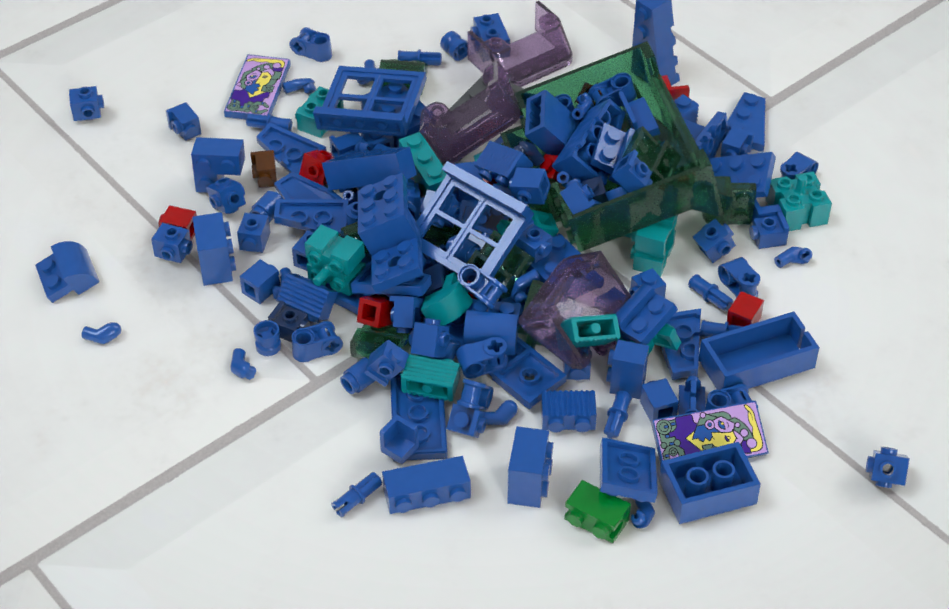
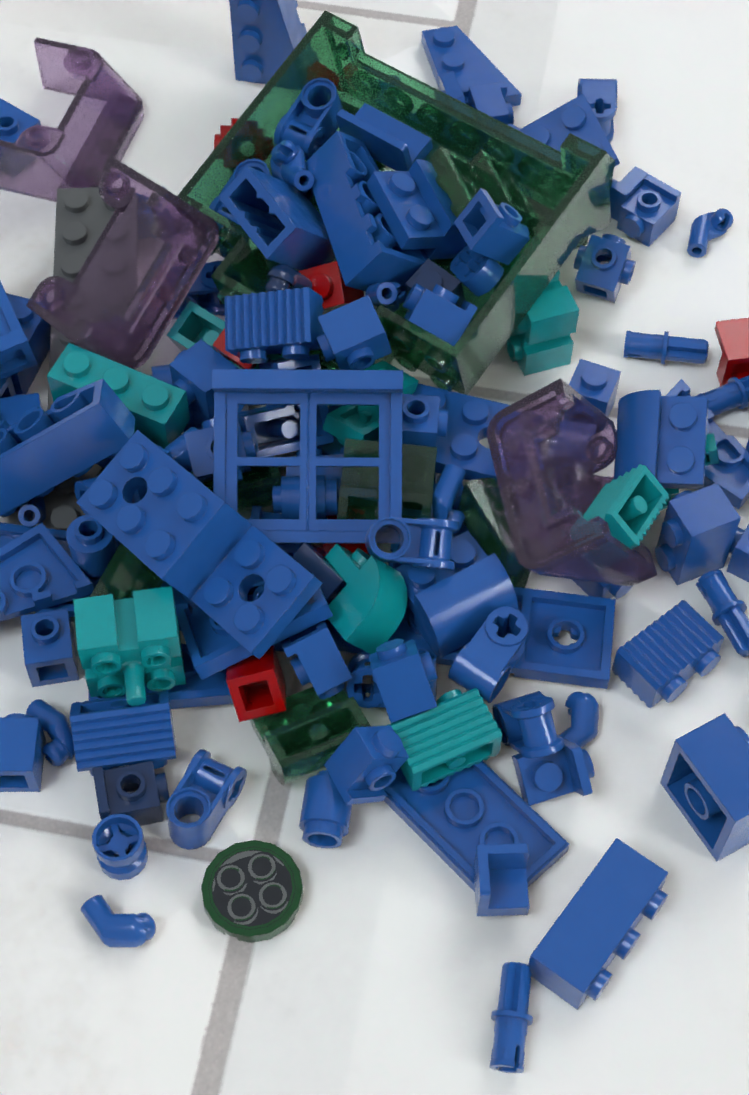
camera: 40 degrees left, 10 degrees up
blue piece [718,257,760,298] -> none
teal brick [765,171,832,231] -> none
none -> tile [201,840,303,943]

